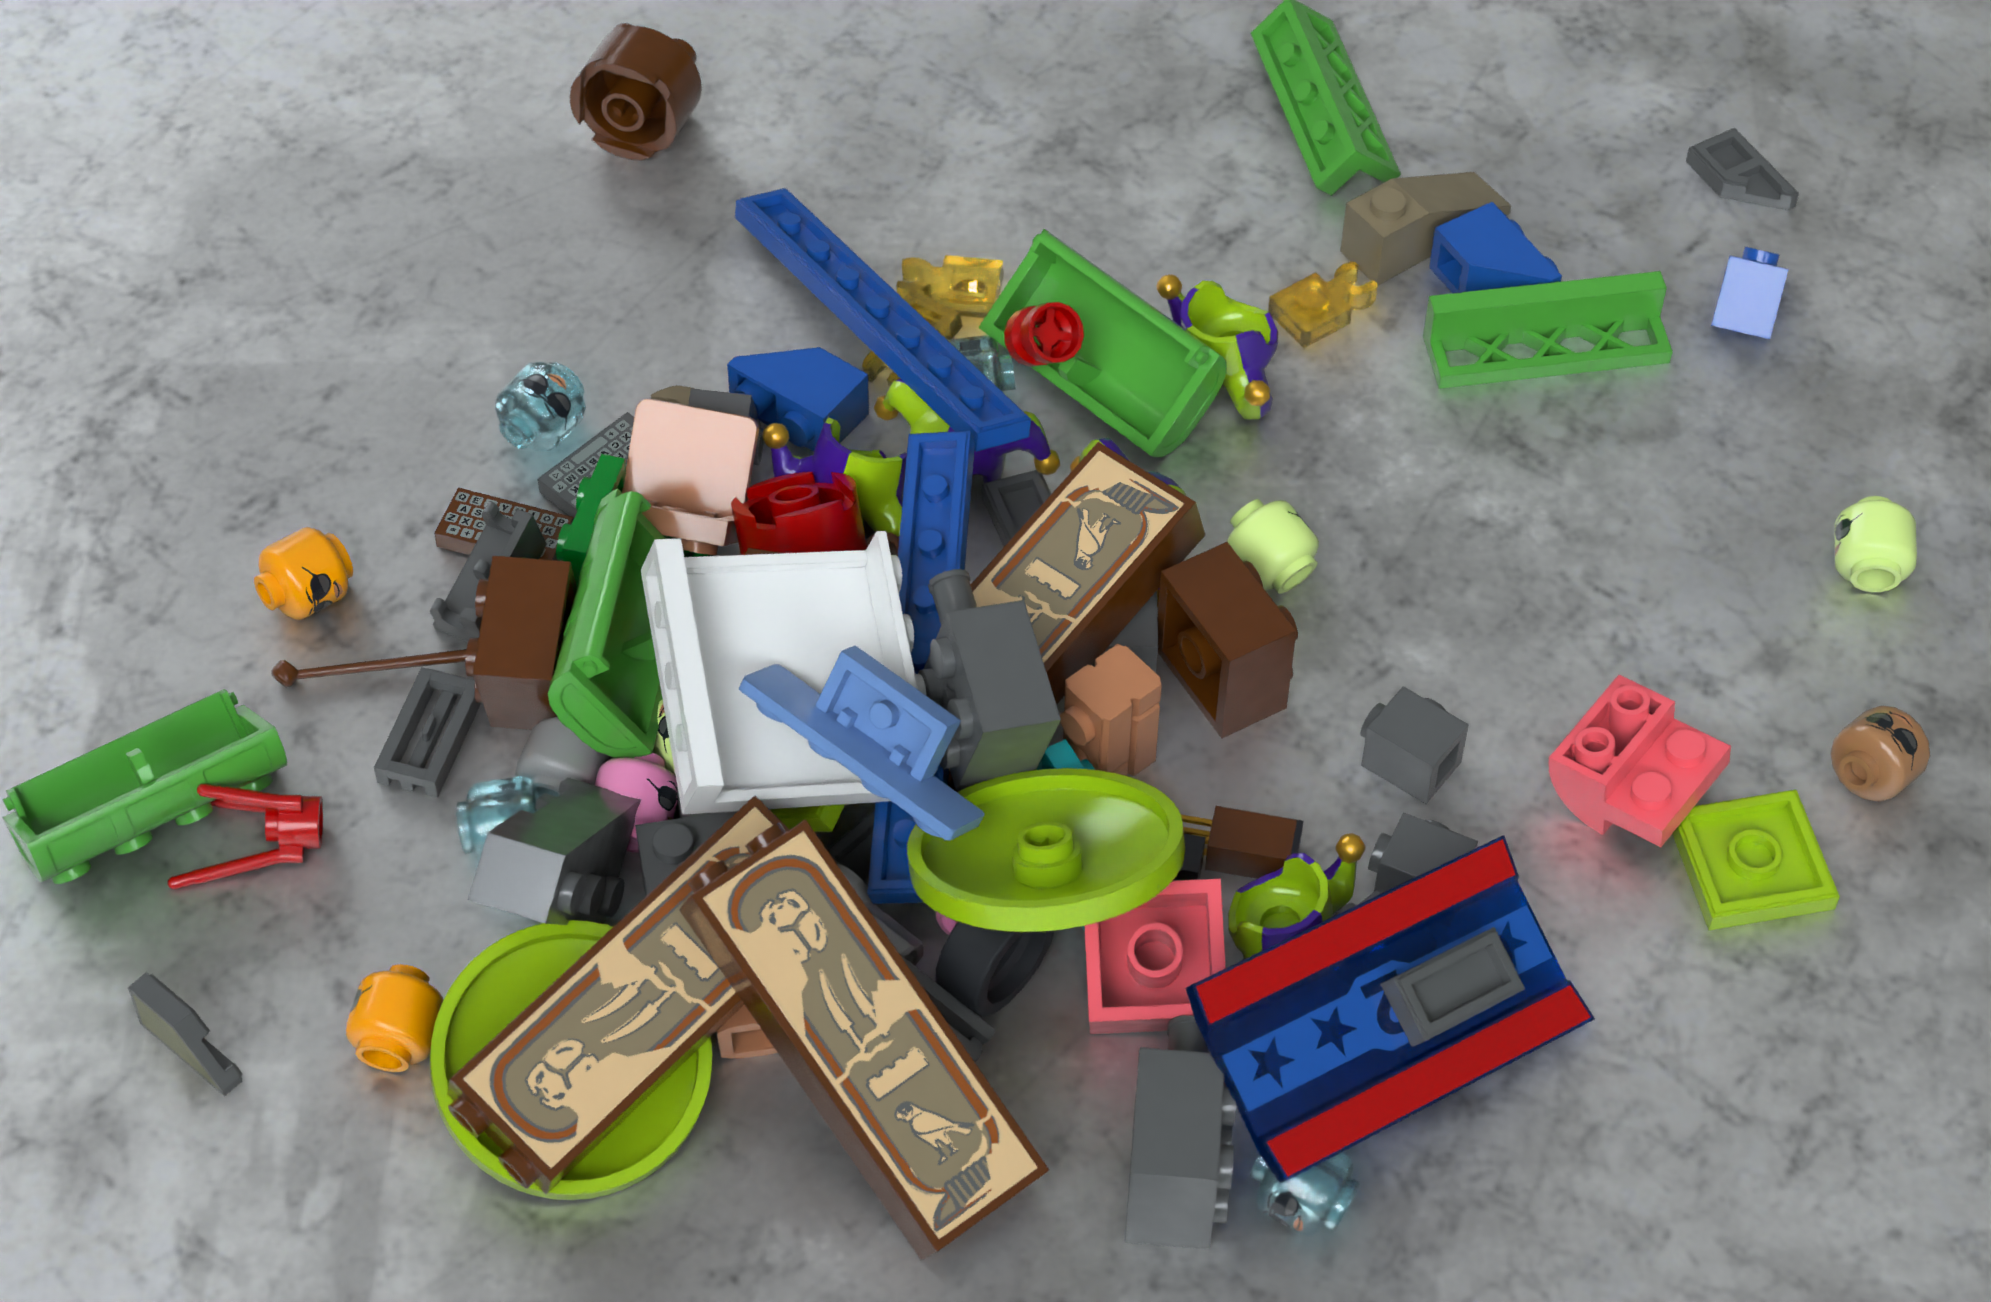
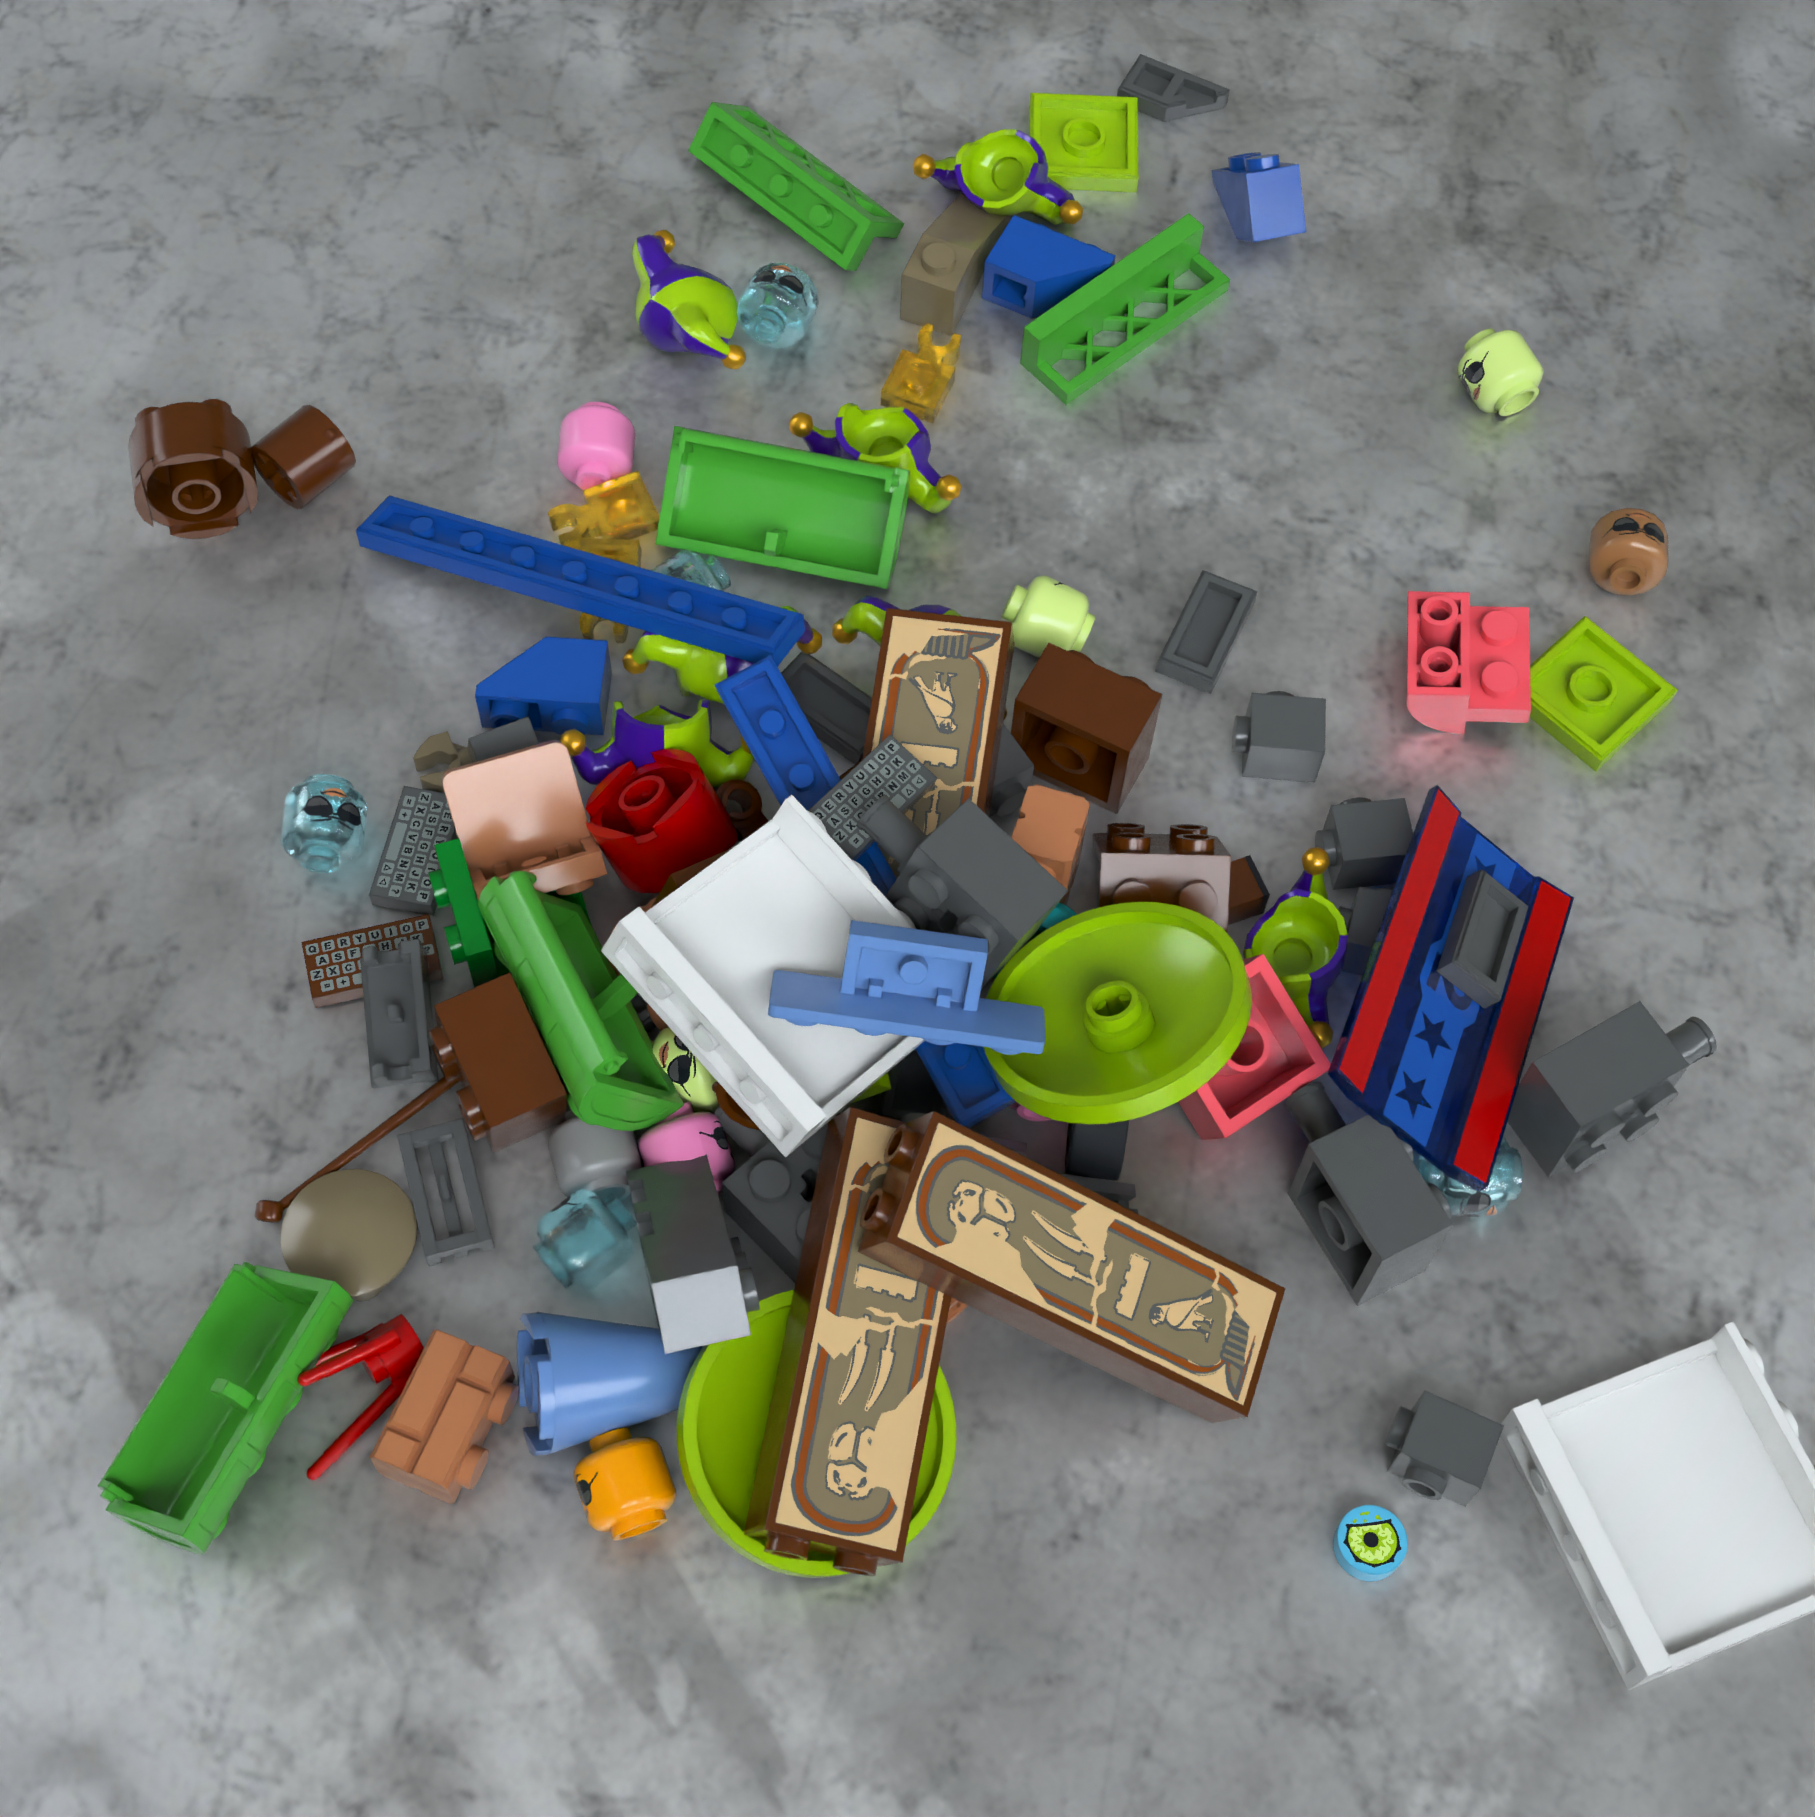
camera: 35 degrees left, 10 degrees up
dark grey tile [128,972,243,1097] -> none
light orange head [254,527,353,620] -> none
red wheel [1004,302,1084,367] -> none
none -> reddish brown piece [251,405,356,509]
none -> dark tan dish [280,1169,418,1302]
none -> nougat brick [369,1330,519,1504]
none -> medium blue cone [516,1312,704,1456]
none -> bright pink head [557,402,636,493]
none -> piece [632,230,746,370]
none -> clear light blue head [737,263,819,349]
none -> tile [808,735,937,861]
none -> lime piece [912,129,1083,225]
none -> lime tile [1029,93,1139,193]
none -> reddish brown bracket [1092,823,1231,932]
none -> dark grey tile [1155,570,1258,694]
none -> dark grey brick [1505,1001,1717,1177]

